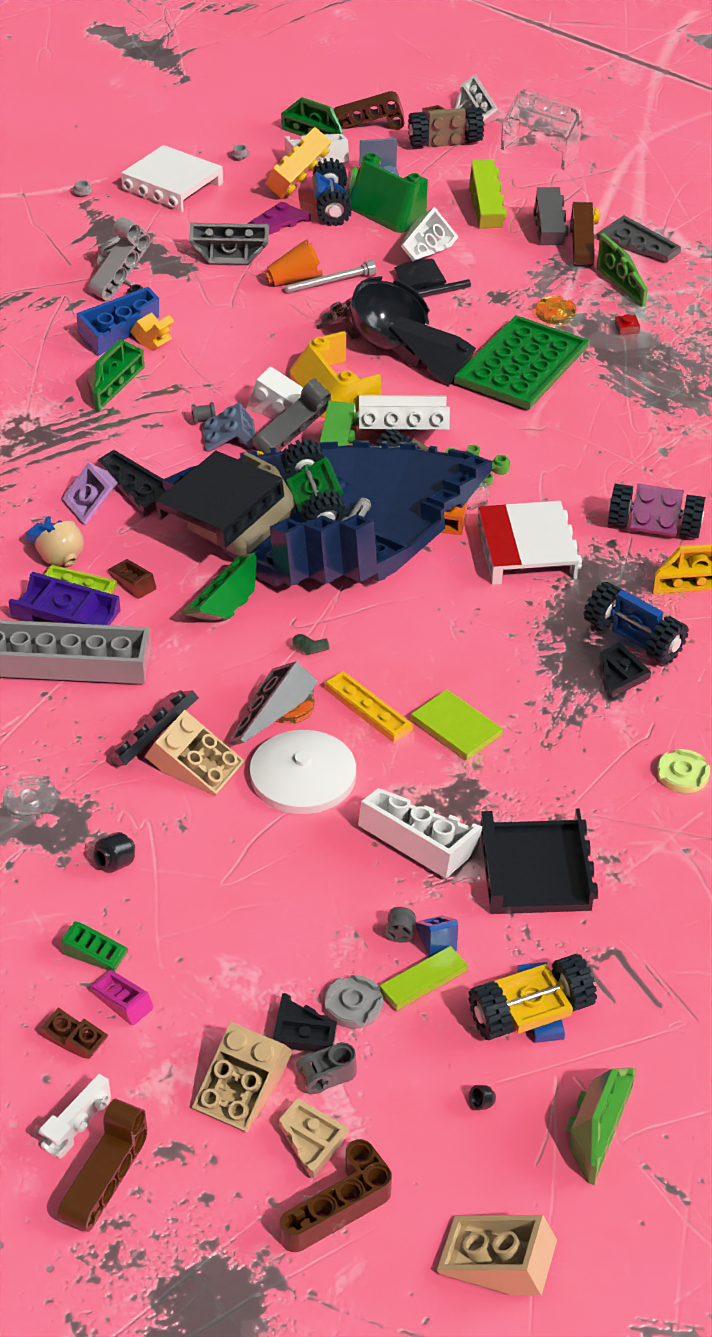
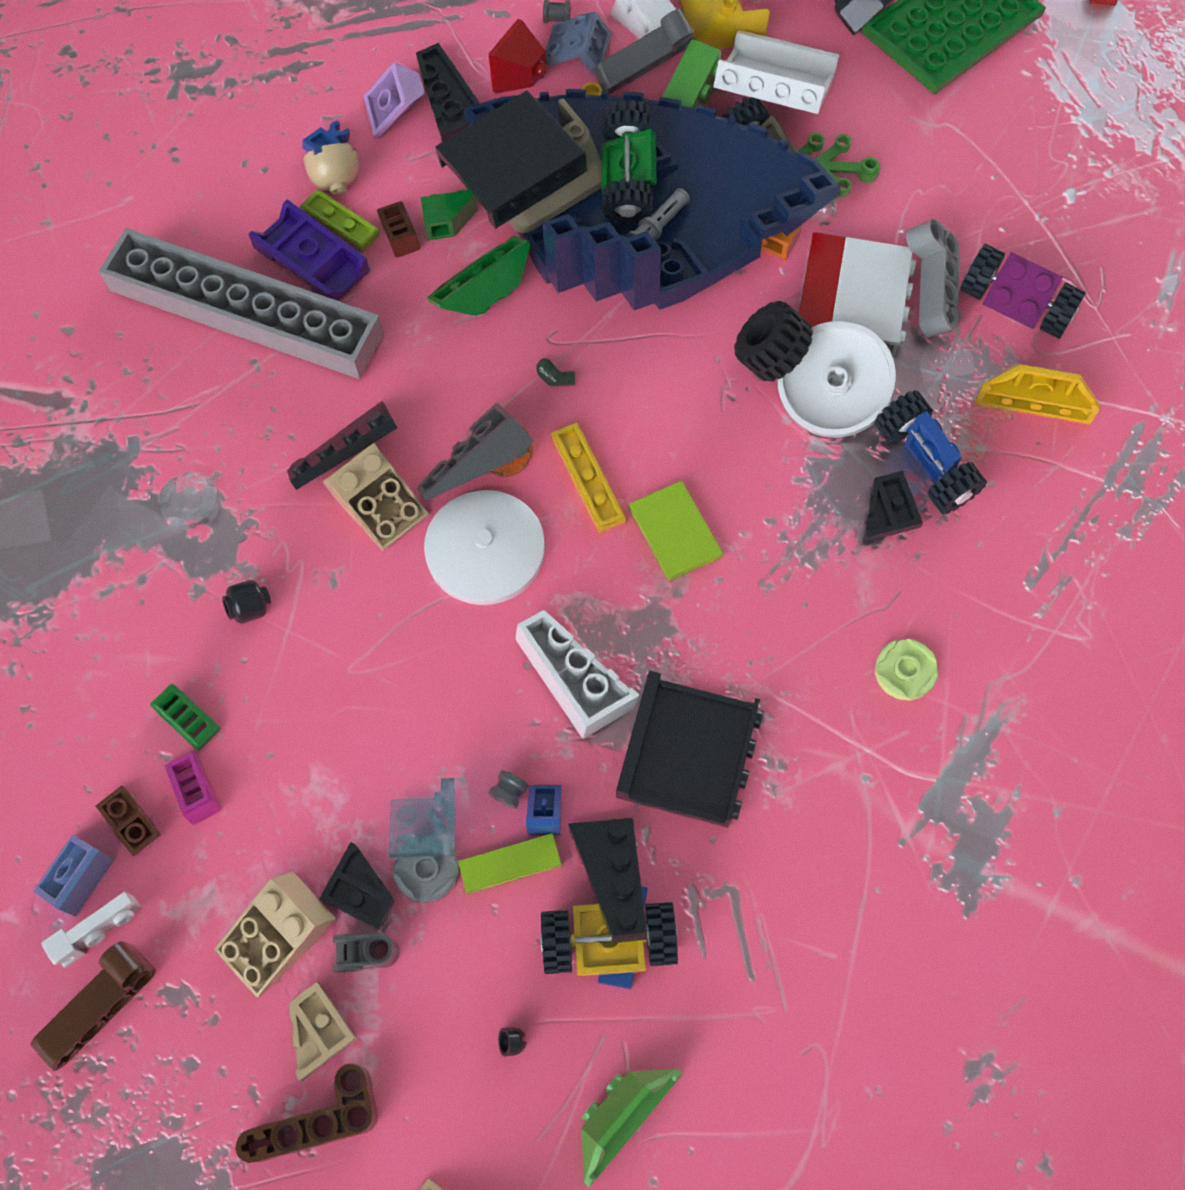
camera: 20 degrees right, 25 degrees up
none -> medium blue slope [33,834,114,917]
none -> clear light blue bracket [389,778,456,858]
none -> green slope [420,190,478,241]
none -> red slope [488,18,548,93]
none -> black wing [568,818,647,943]
none -> black tyre [734,301,813,382]
none -> white dish [778,321,896,438]
none -> light grey beam [906,219,960,338]

